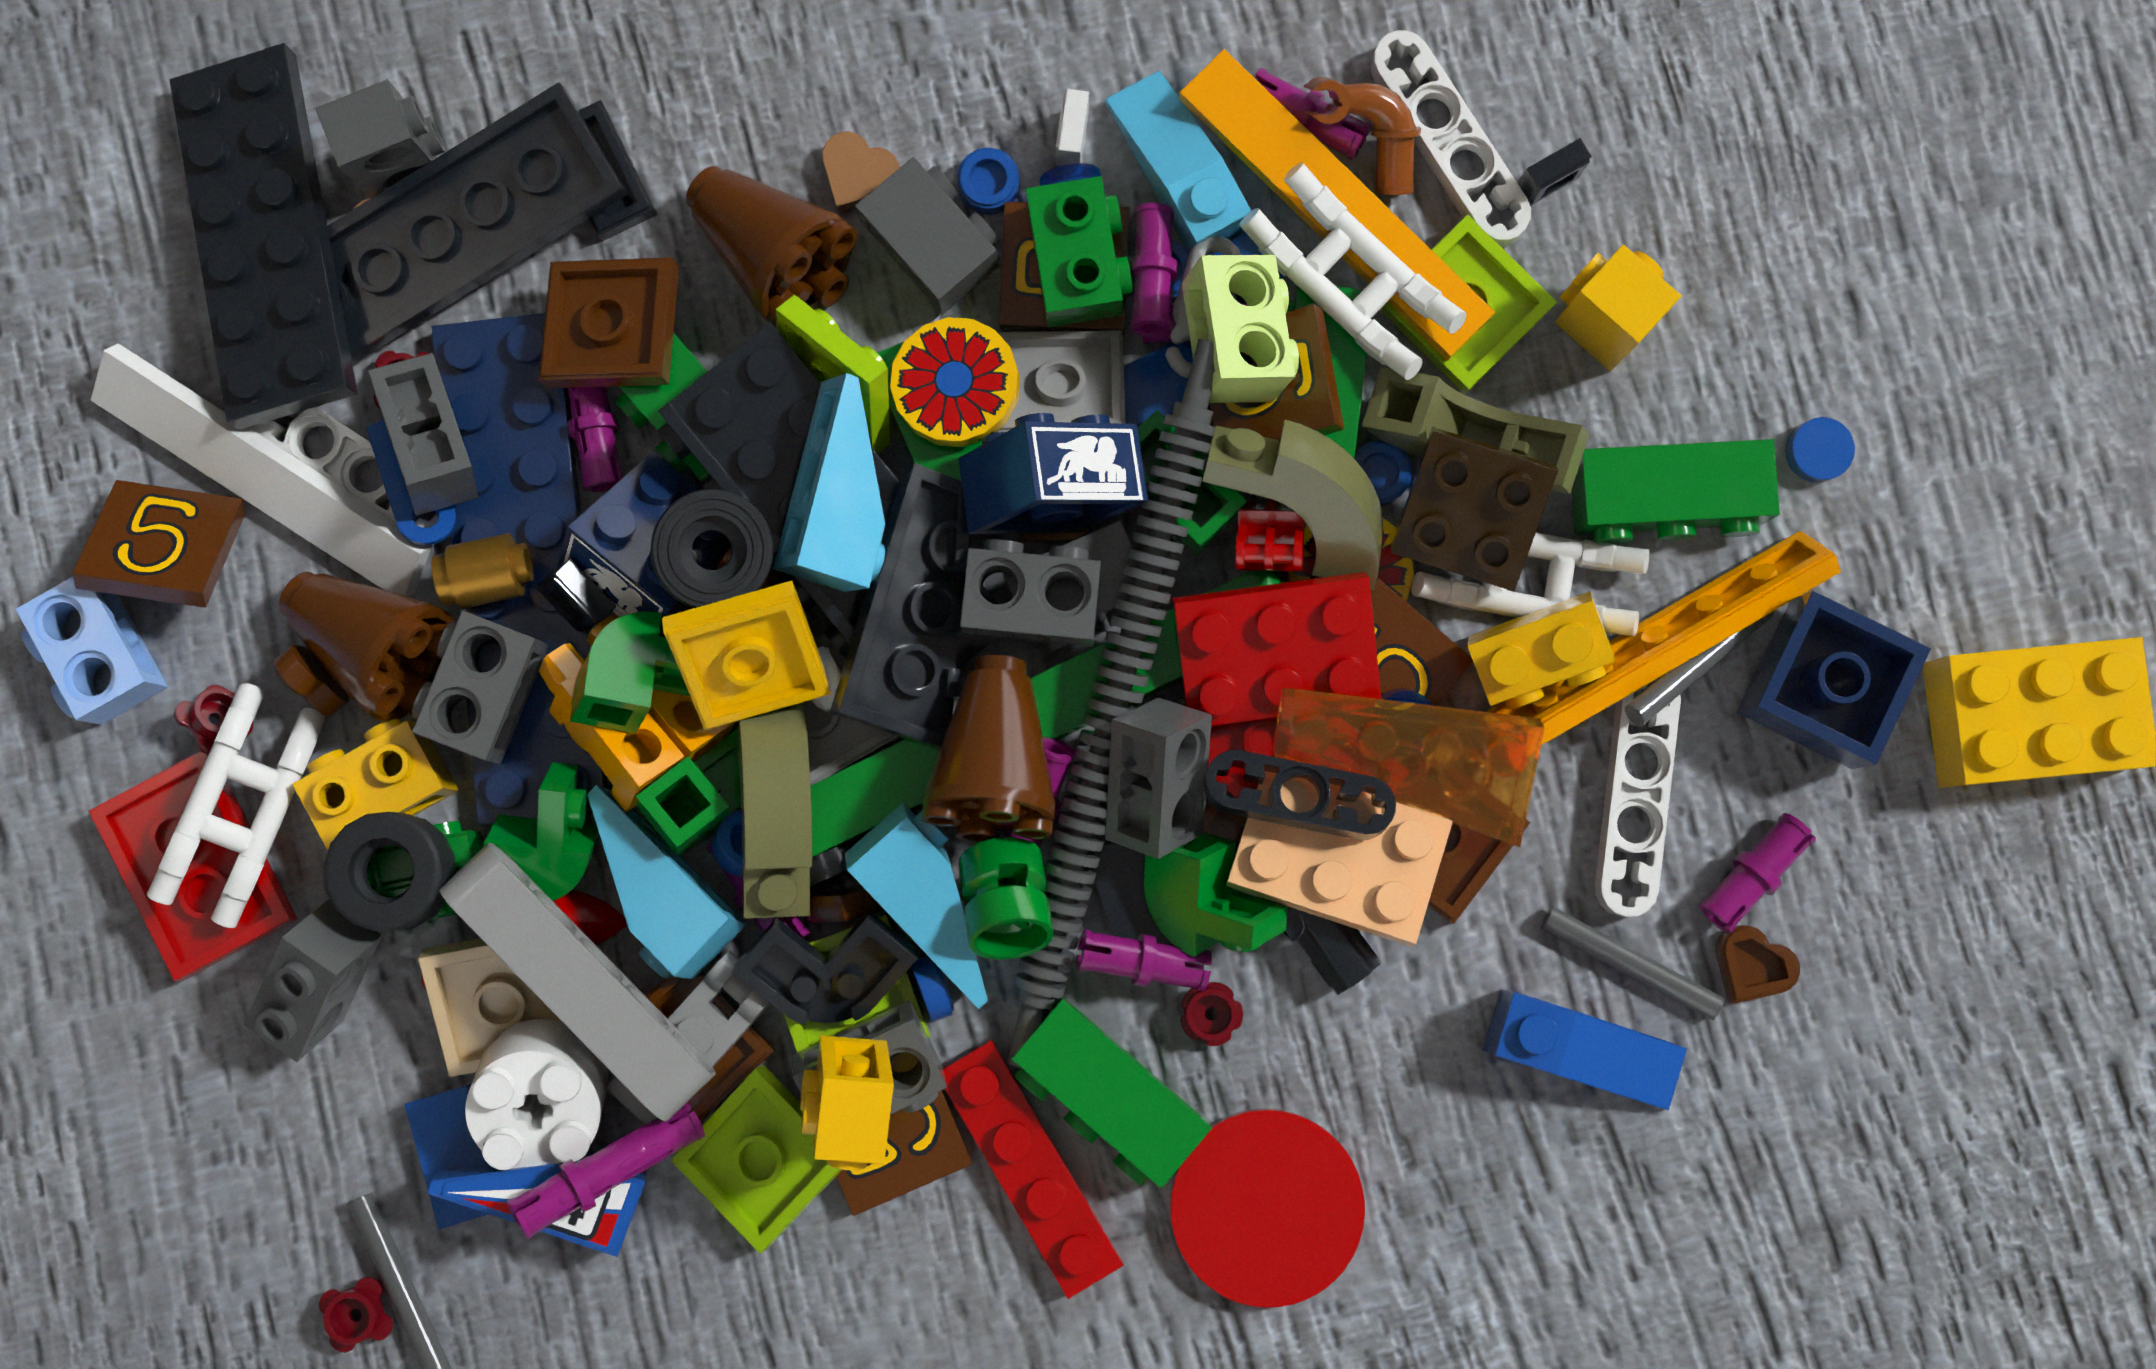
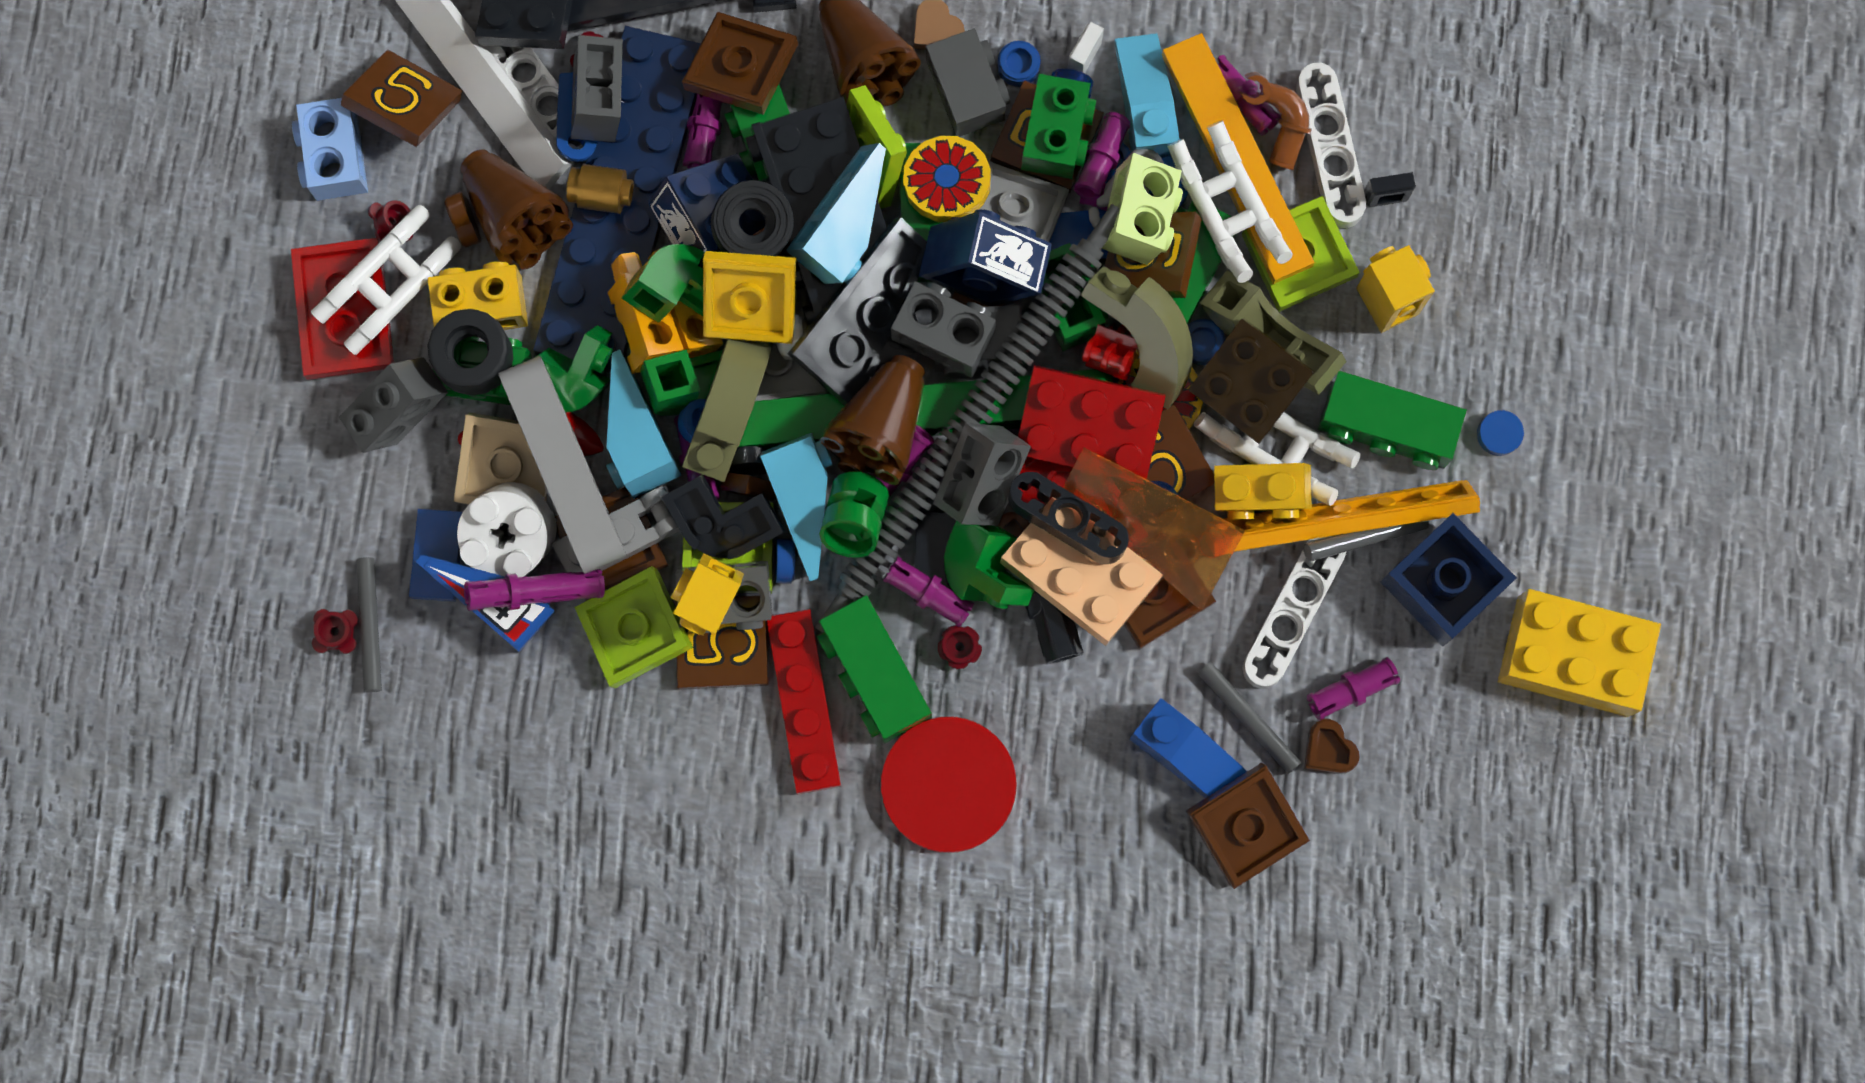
camera: 20 degrees right, 5 degrees down
dark grey brick [412,610,549,764] -> none
black tile [536,559,616,632] -> none
none -> reddish brown tile [1186,763,1310,889]

